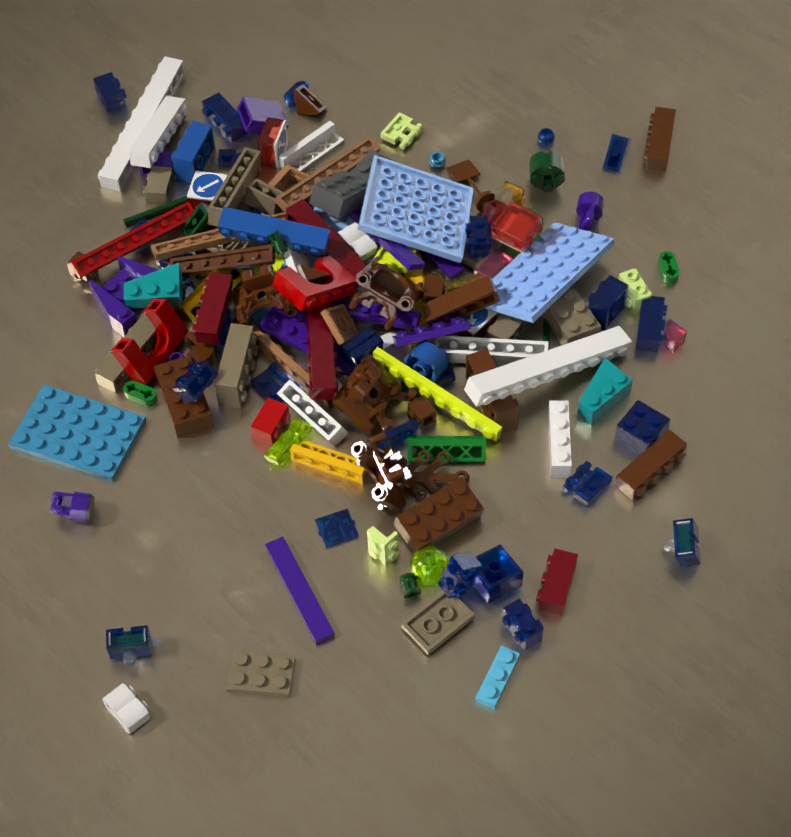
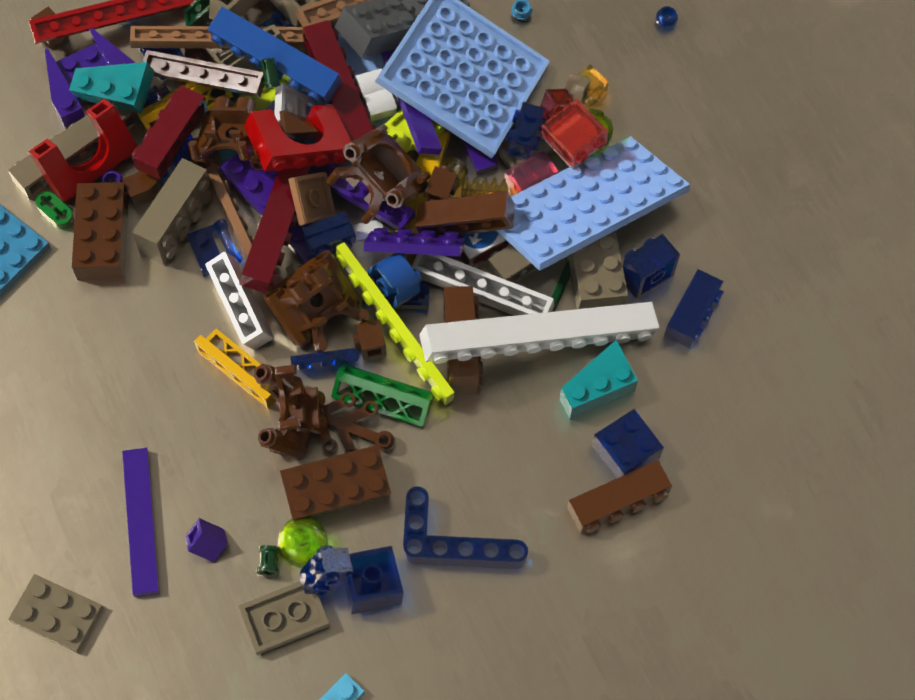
camera: 15 degrees right, 10 degrees up
clear blue brick [172,360,218,403] -> none
red brick [250,398,291,445] -> none
clear neon green plate [263,419,312,466] -> none
clear blue piece [315,509,359,548] -> none
yellowish green bracket [367,526,399,565] -> none
reddish brown piece [446,160,495,214] -> none
clear blue brick [501,598,544,651] -> none
dark green brick [529,151,565,192] -> none
dark red brick [536,548,578,616] -> none
white brick [548,400,572,478] -> none
clear blue plate [562,461,613,507] -> none
dark purple piece [576,191,605,231] -> none
clear blue slope [603,134,632,172] -> none
yellowish green bracket [616,268,651,314] -> none
reddish brown brick [643,107,676,171] -> none
green beam [658,251,680,284] -> none
clear pink brick [663,319,687,353] -> none
piece [663,518,701,567] -> none
none -> dark purple panel [185,518,228,562]
none -> clear blue beam [403,486,528,569]

